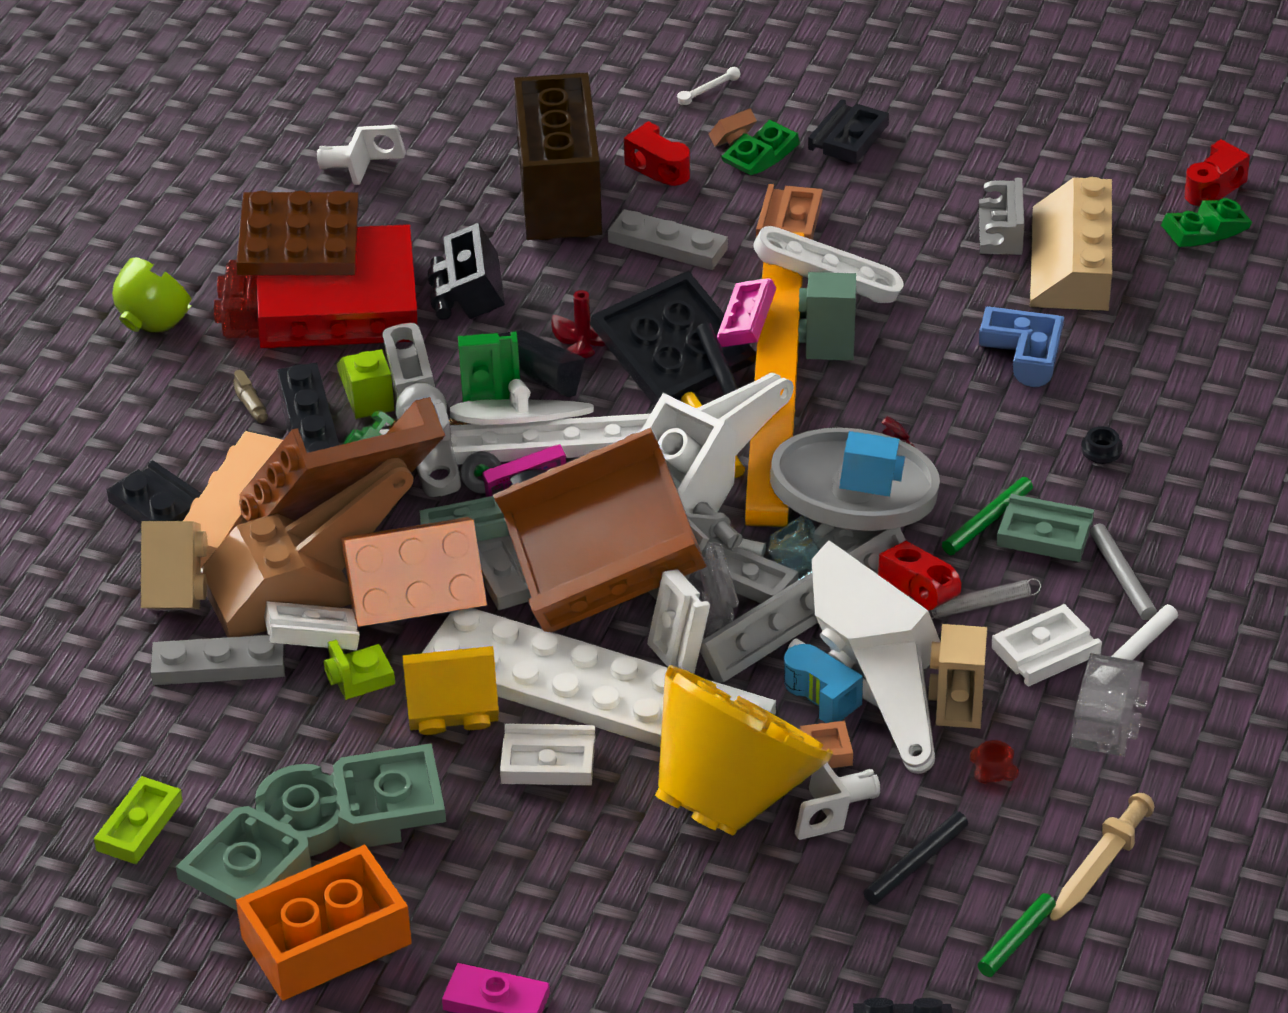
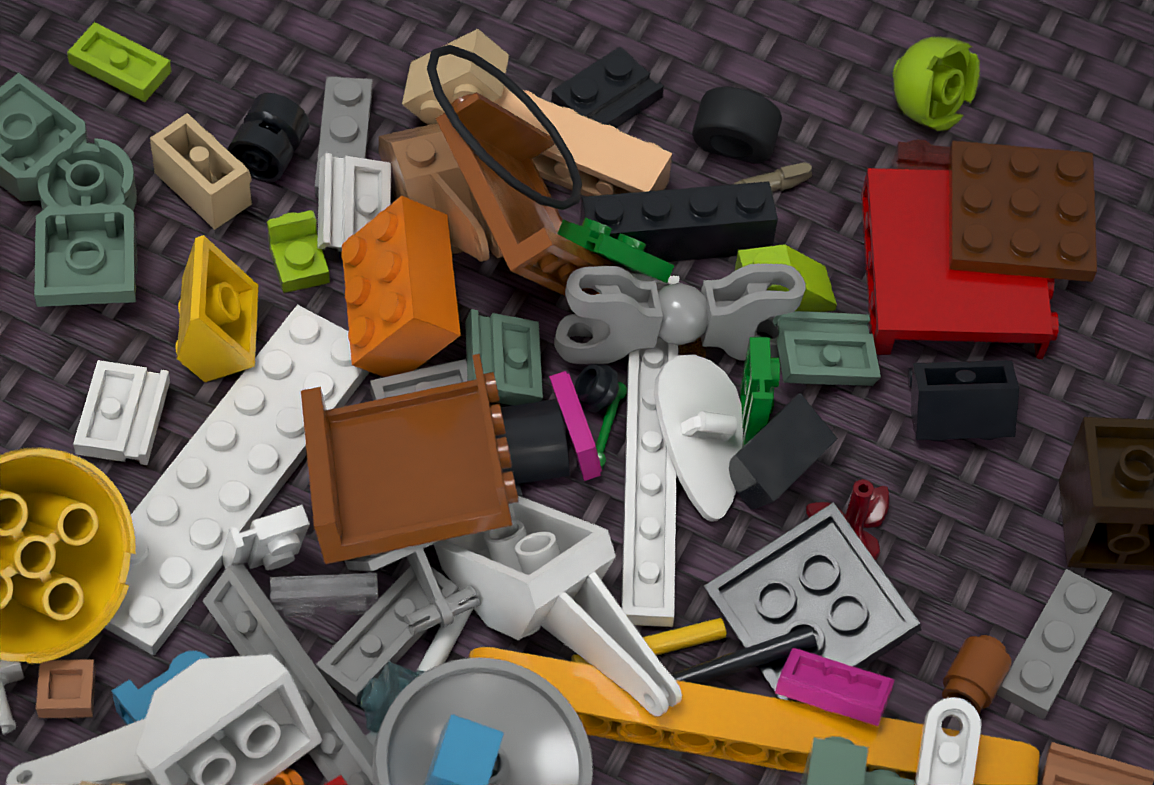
camera: 90 degrees right, 15 degrees up
none -> tan brick [150,113,252,230]
none -> black wheel [227,93,309,182]
none -> black piece [427,45,582,210]
none -> black tyre [692,87,782,164]
none -> sand green plate [773,311,881,386]
none -> dark orange brick [942,635,1012,714]

